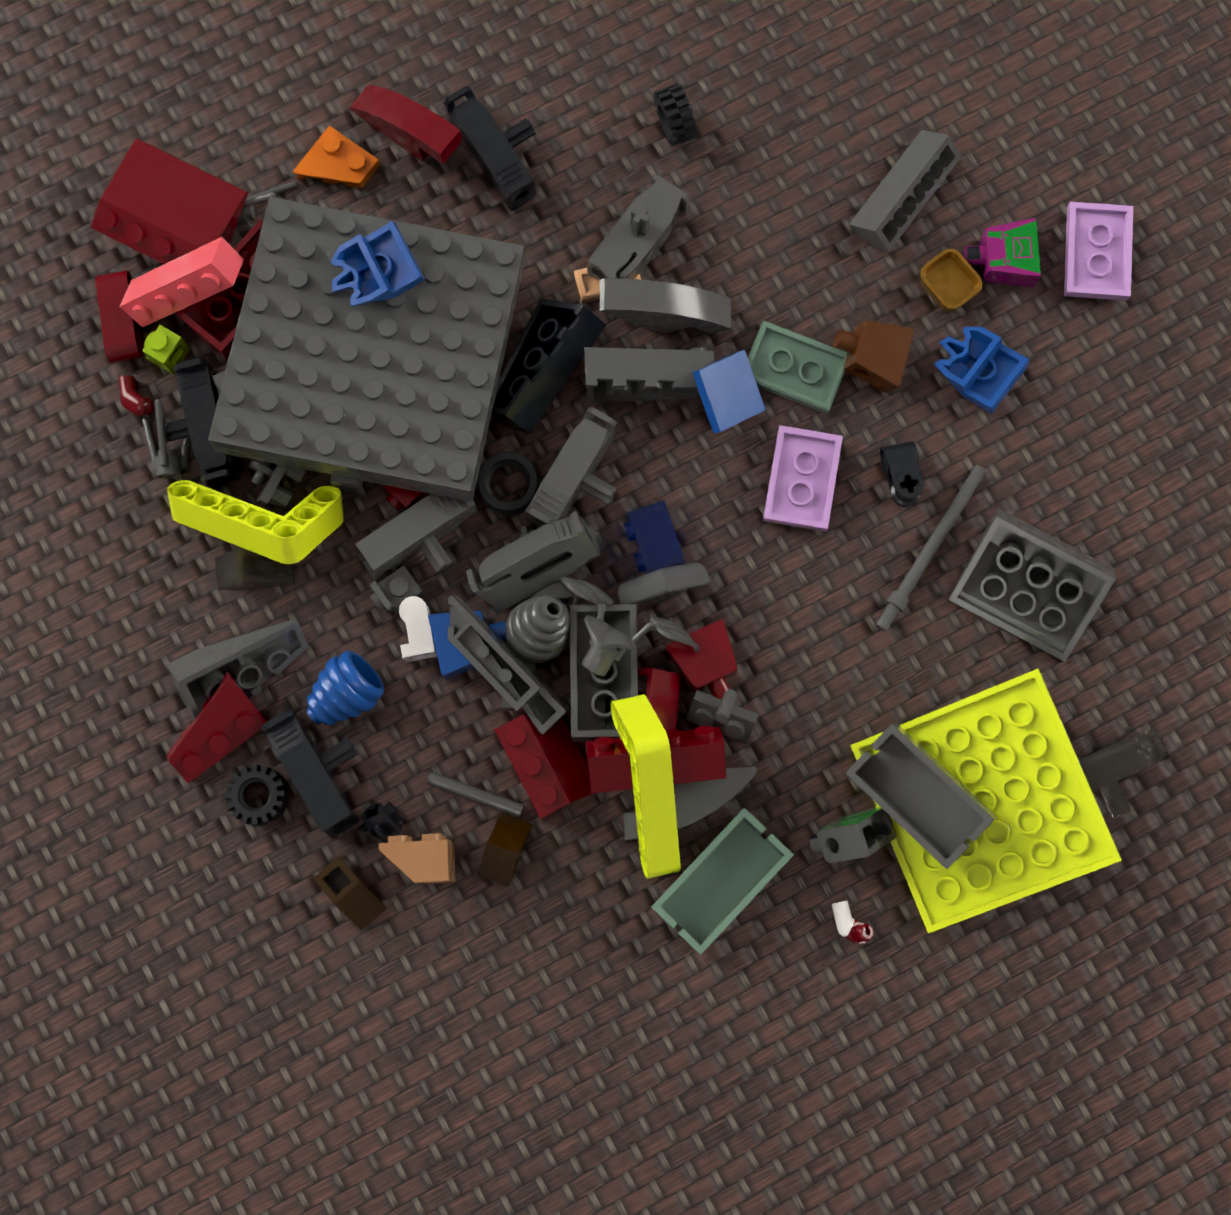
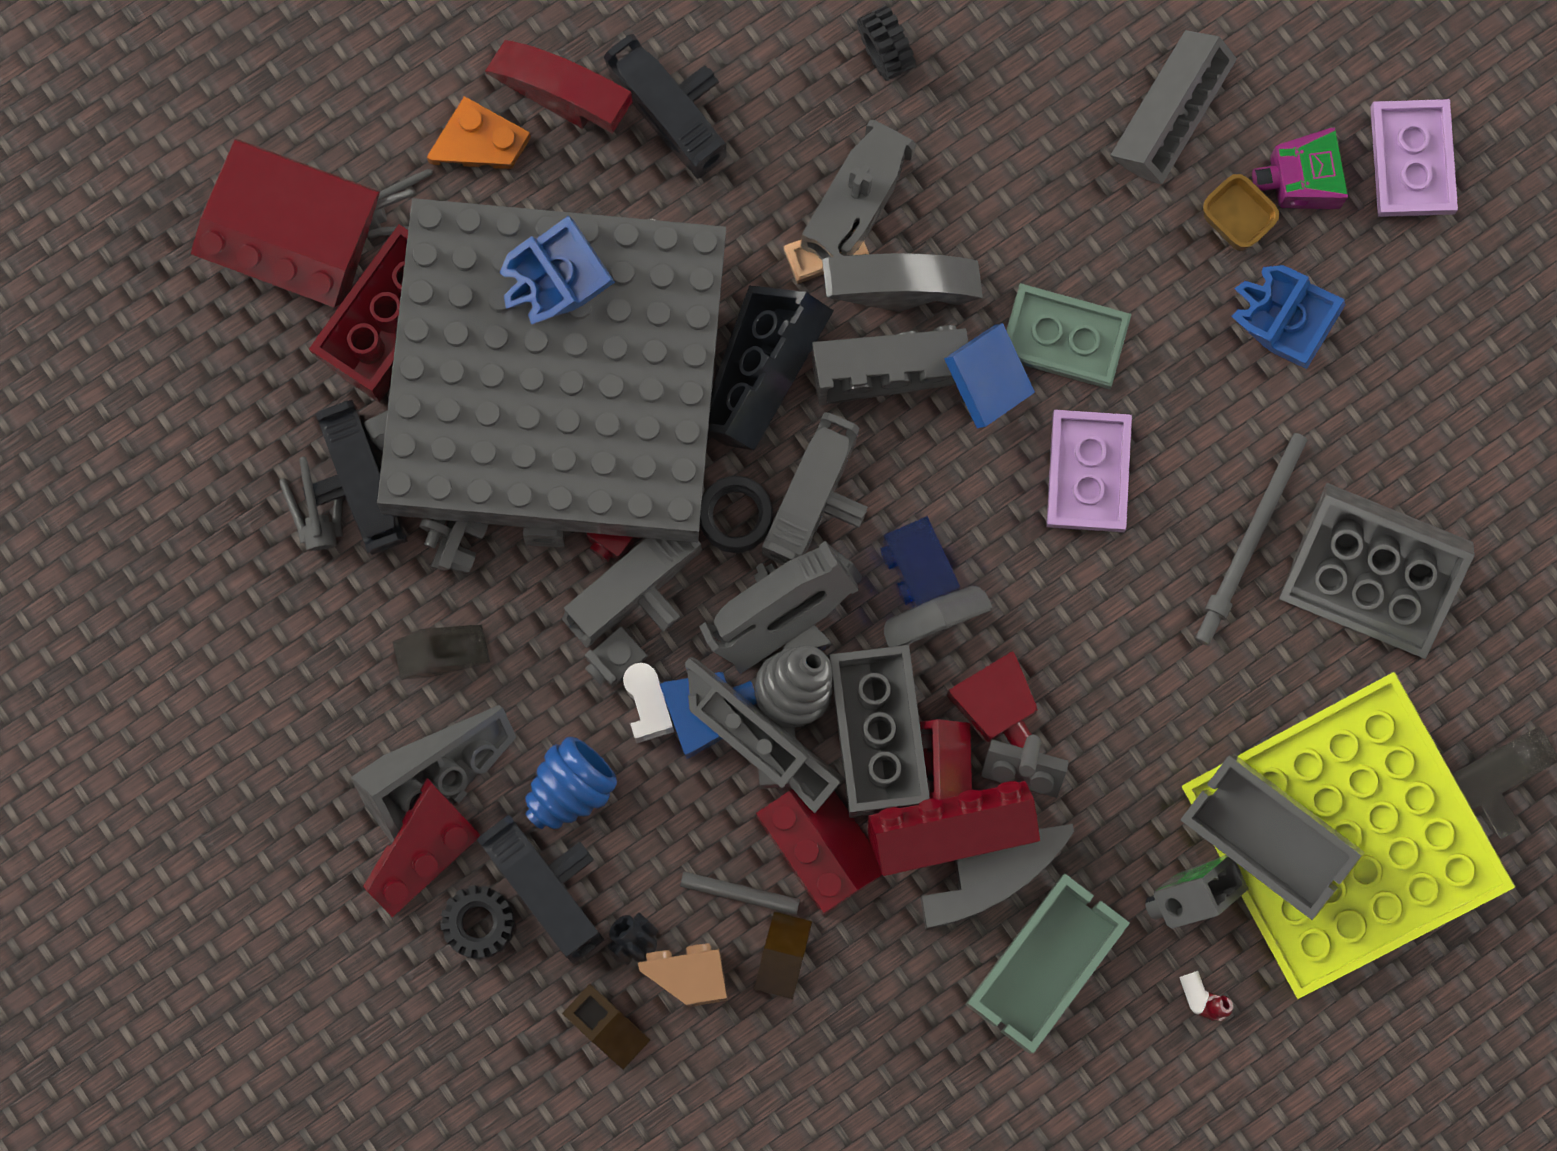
camera: 10 degrees left, 0 degrees up
dark red beam [95,270,144,363] -> none
dark red arm [119,375,154,416] -> none
coral brick [120,237,244,327] -> none
lime brick [143,325,190,375] -> none
neon yellow beam [167,480,344,564] -> none
dark grey plant [558,577,700,676] -> none
neon yellow beam [610,694,681,879] -> none
reddish brown torso [833,321,914,393] -> none
black piece [880,441,924,507] -> none

